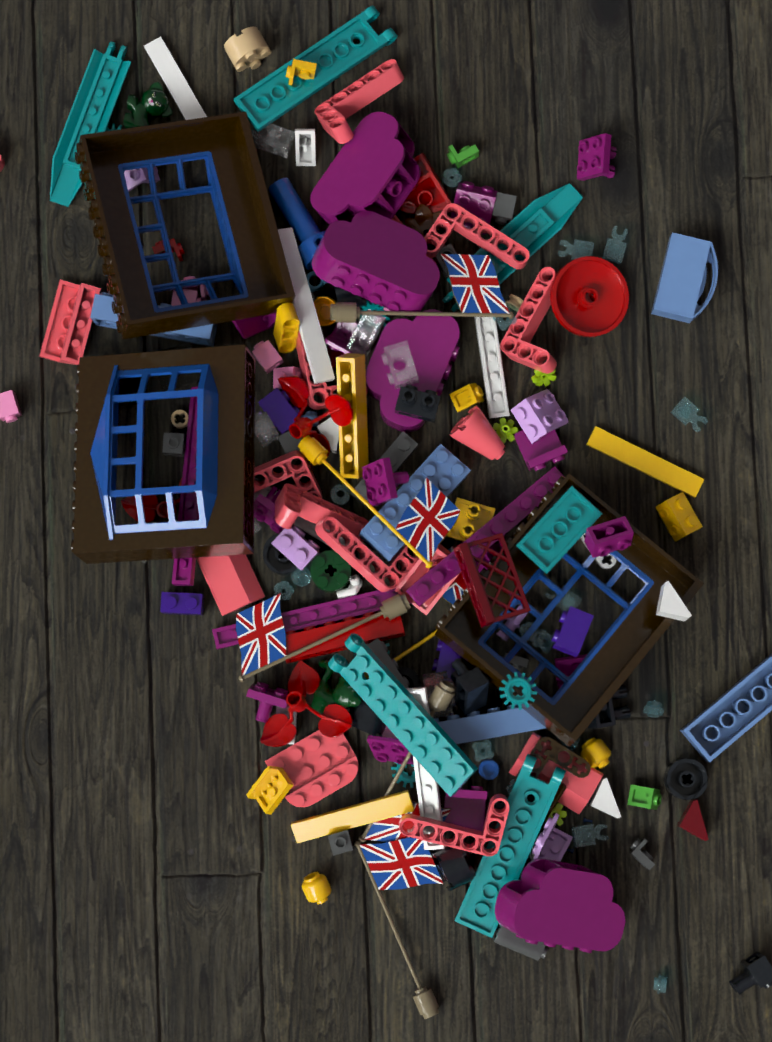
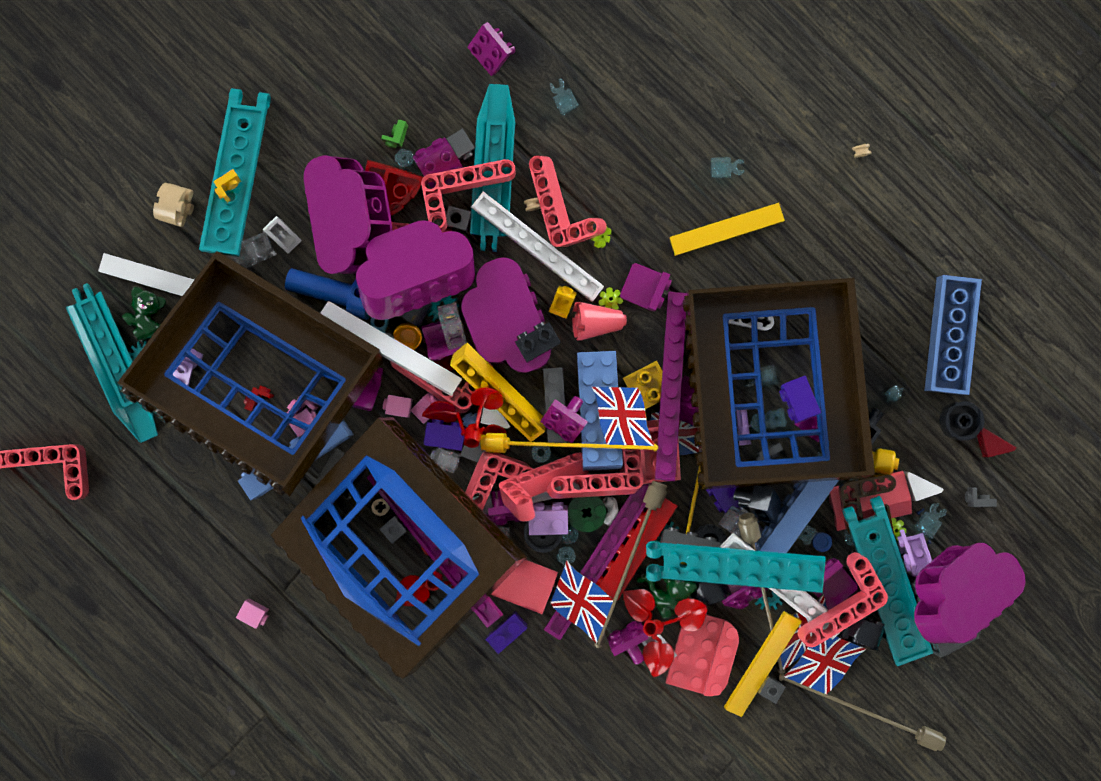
camera: 45 degrees left, 5 degrees up
coral slope [39,279,101,365] -> none
yellow bracket [246,766,294,815] -> none
yellow beam [273,303,300,353] -> none
yellow head [301,872,332,904] -> none
coral beam [314,59,404,144] -> none
flag [330,254,514,323] -> none
clear brick [381,340,419,389] -> none
reddish brown plate [405,204,442,237] -> none
dark red fence [454,533,531,628] -> none
clear light blue plate [493,307,517,331] -> none
teal gear [499,672,537,710] -> none
lavender bracket [511,389,568,444] -> none
teal tile [516,486,603,574] -> none
red dish [550,256,629,337] -> none
clear light blue plate [558,240,594,261] -> none
magenta brick [584,516,634,558] -> none
bright green bracket [627,785,662,810] -> none
medium blue piece [651,232,718,323] -> none
clear light blue plate [653,974,667,994] -> none
yellow bracket [656,492,703,542] -> none
white slope [656,581,692,621] -> none

